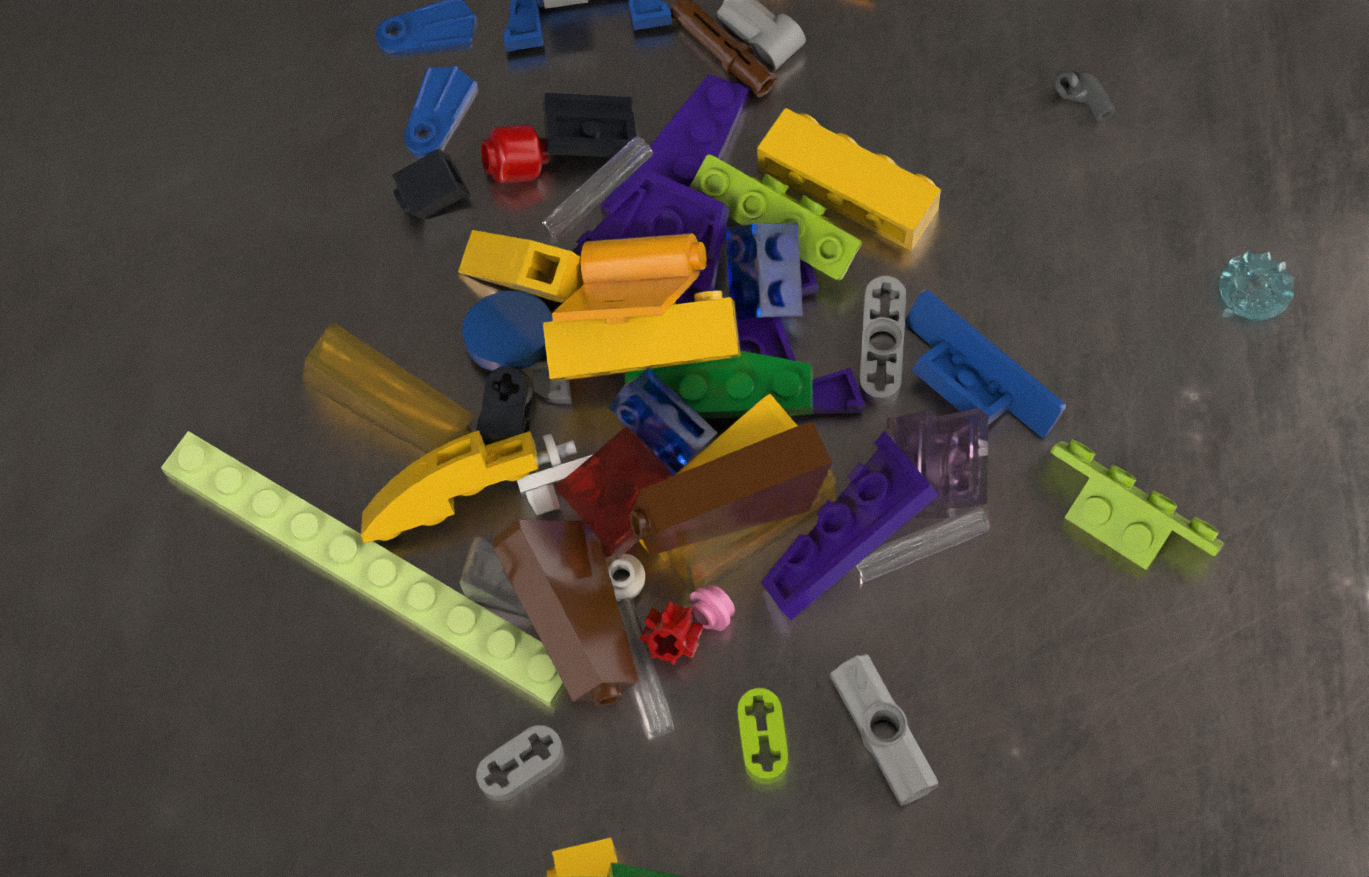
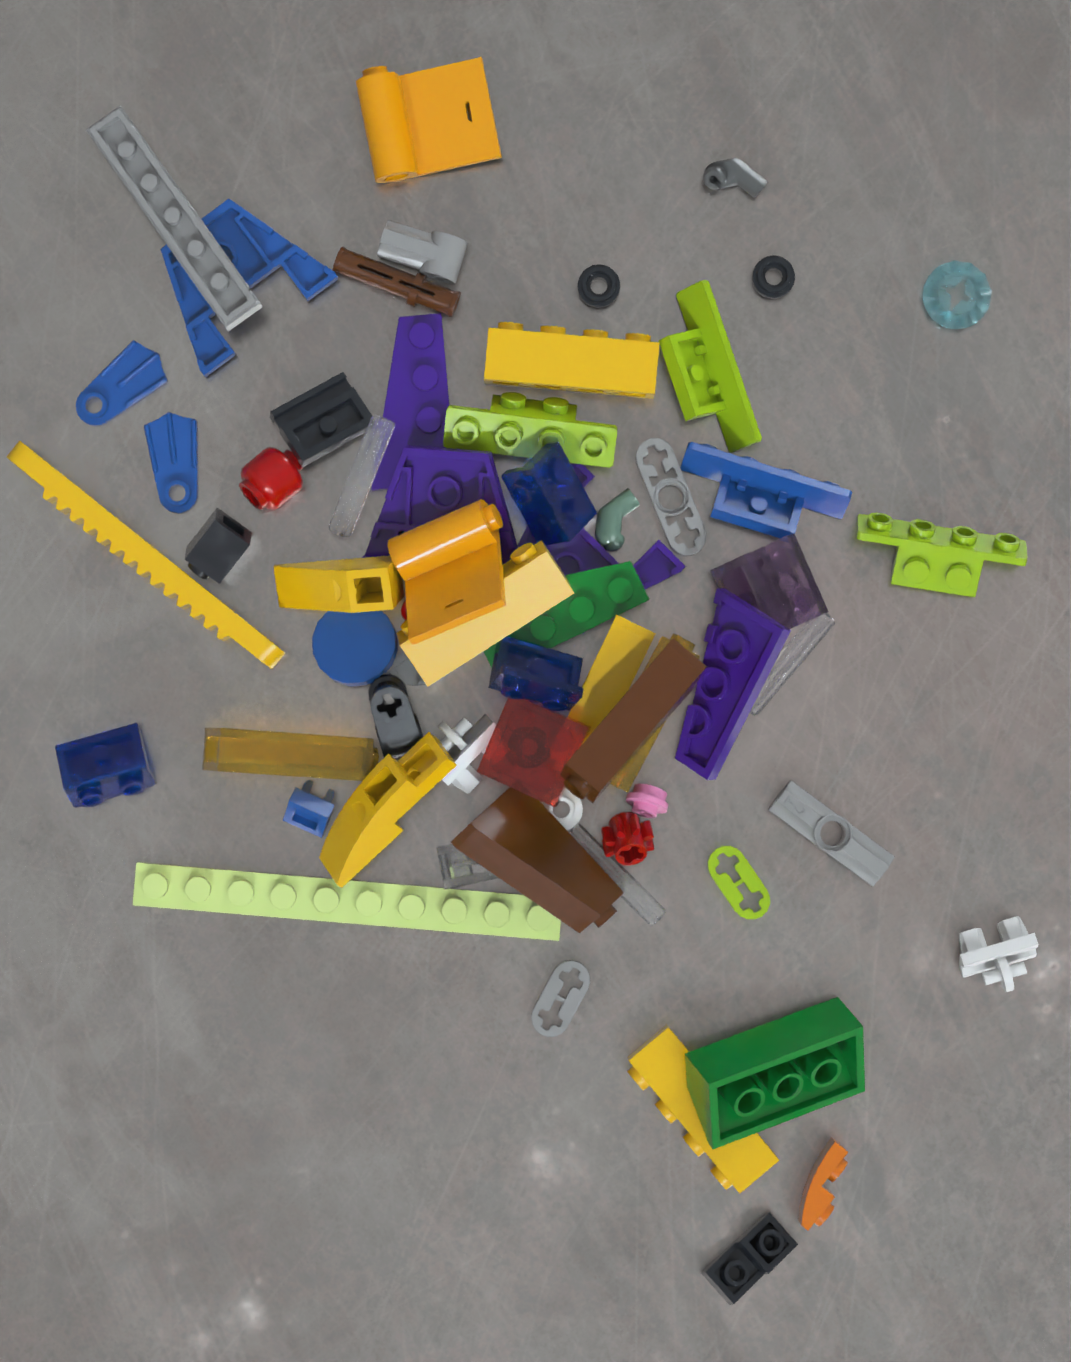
camera: 30 degrees left, 20 degrees up
none -> yellow gear [6,440,285,670]
none -> clear blue bracket [55,723,156,808]
none -> blue tile [283,780,335,838]
none -> black plate [578,264,620,308]
none -> sand green arm [595,488,640,551]
none -> lime bracket [658,280,762,453]
none -> black plate [752,255,795,299]

